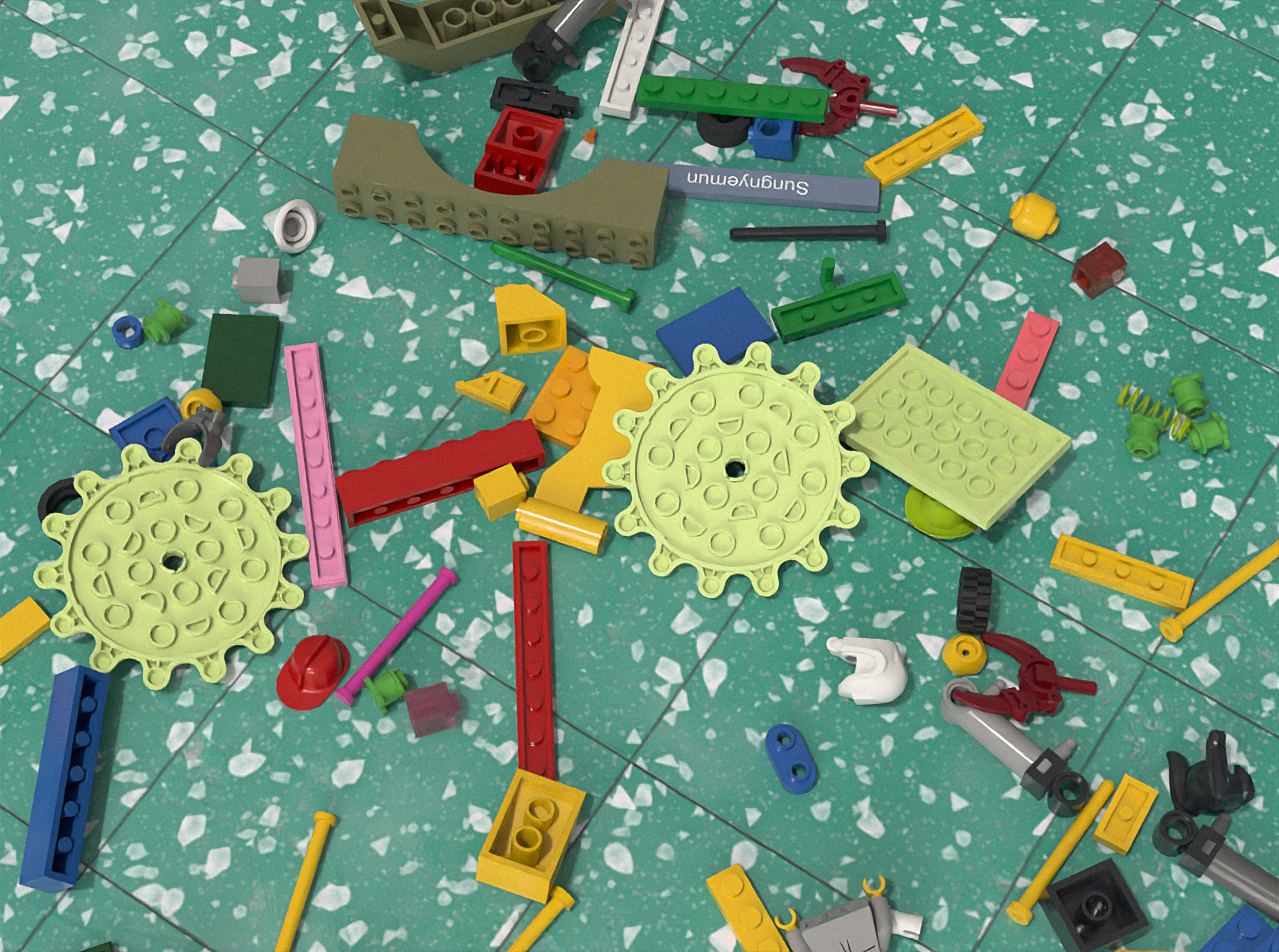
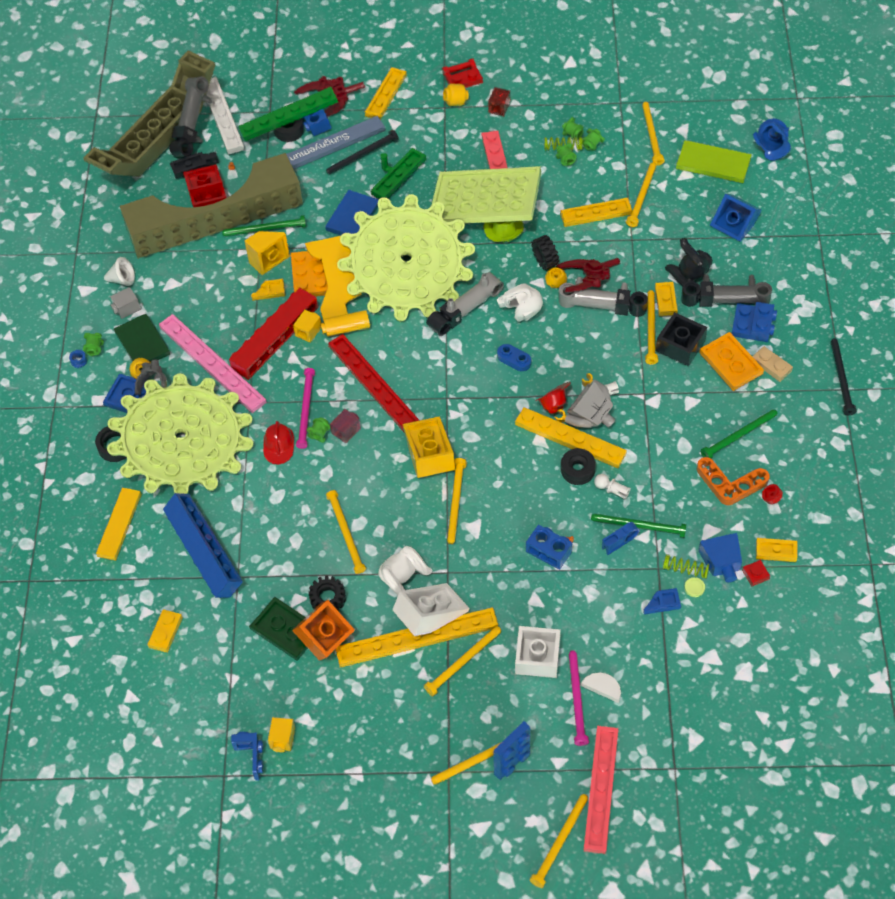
camera: 30 degrees left, 5 degrees down
none -> light grey piece [426,272,504,336]
none -> red plate [442,58,483,88]
none -> red piece [535,382,571,414]

